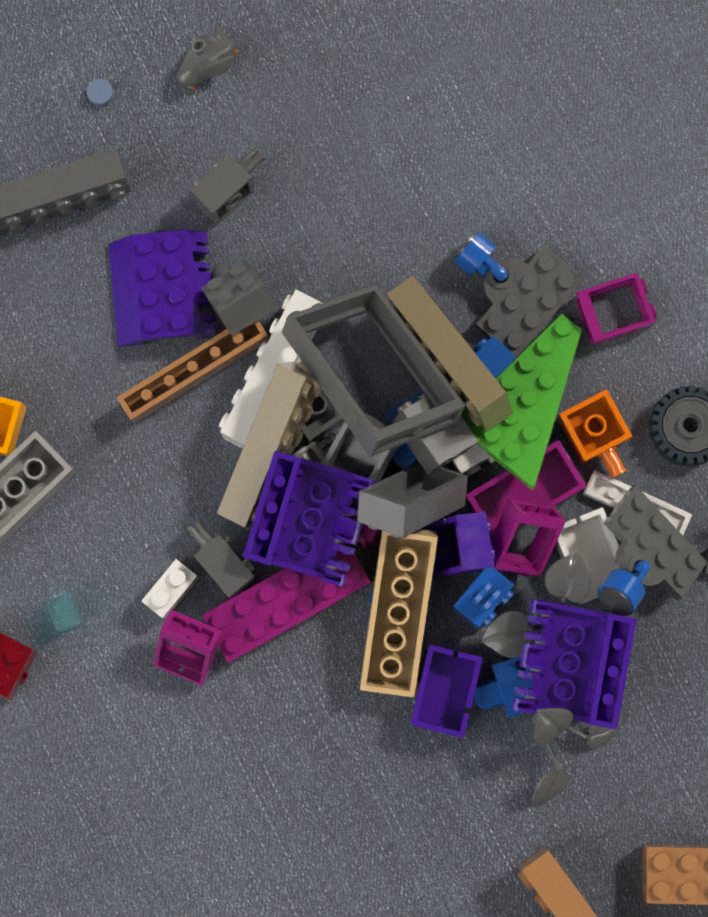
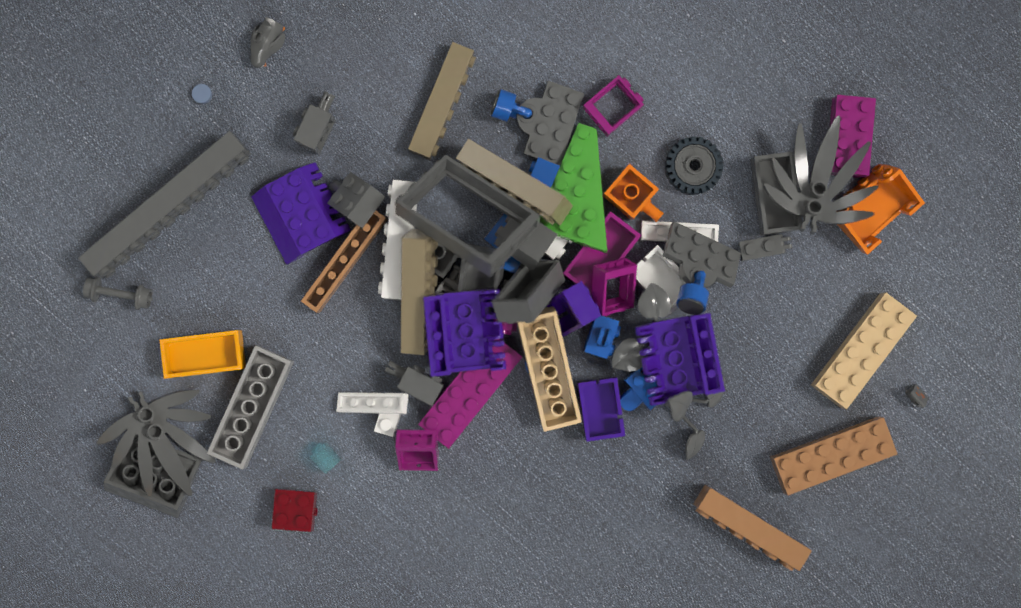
camera: 30 degrees left, 5 degrees up
none -> white tile [336,392,408,414]
none -> dark tan brick [408,42,476,160]

